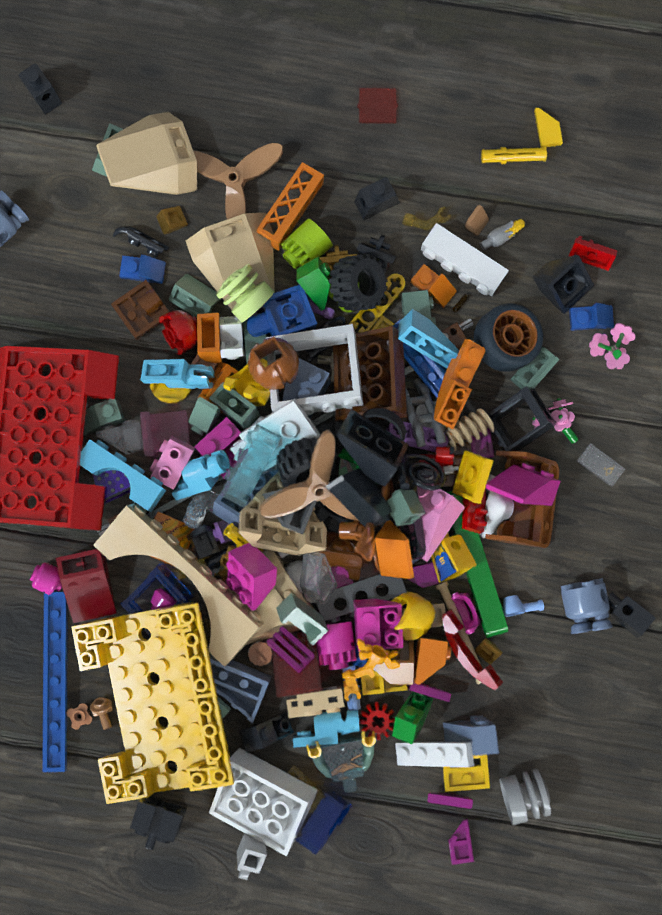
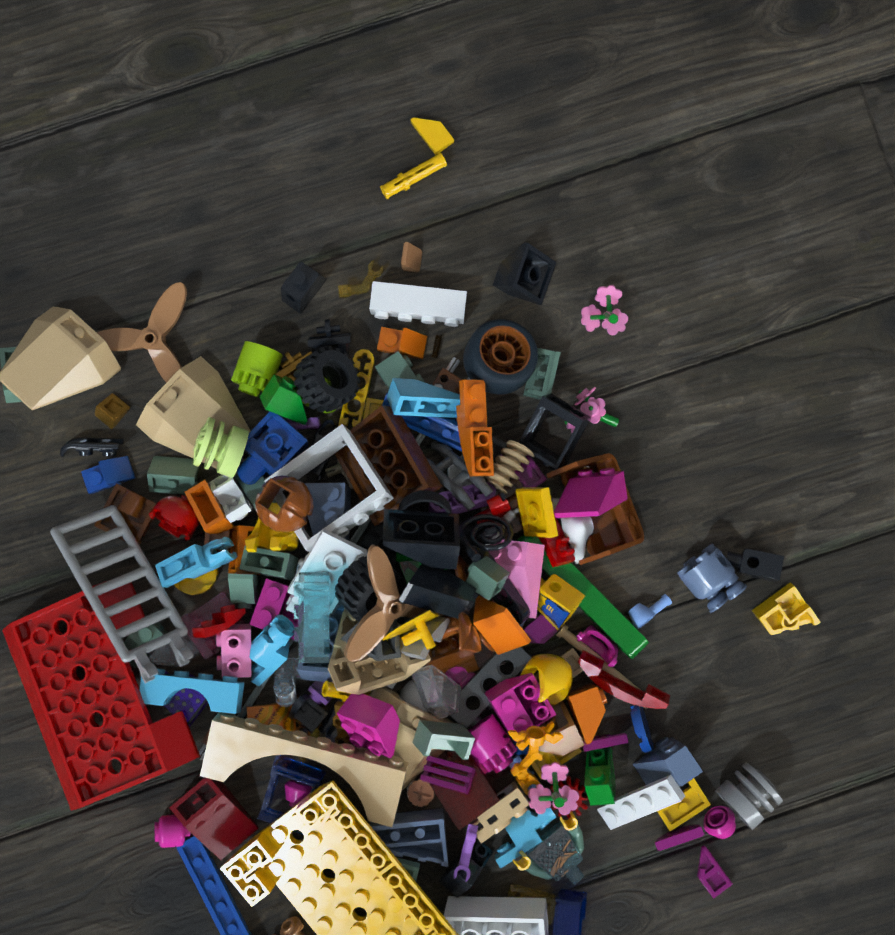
camera: 25 degrees left, 0 degrees up
orange fence [257,162,324,251] -> none
clear red piece [357,88,398,123] -> none
pearl gold slope [474,639,503,664] -> none
light grey piece [480,219,525,250] -> none
red plate [568,236,617,271] -> none
blue slope [569,303,614,331] -> none
clear tile [576,443,625,487] -> none
none -> light grey bar [50,505,194,684]
none -> red slope [192,604,246,638]
none -> yellow shield [382,610,439,650]
none -> light grey slope [401,616,450,660]
none -> medium lavender arm [453,824,478,882]
none -> bright pink plant [528,762,579,815]
none -> blue tile [630,704,653,753]
none -> dark pink cone [703,806,736,839]
none -> yellow slope [752,582,820,635]

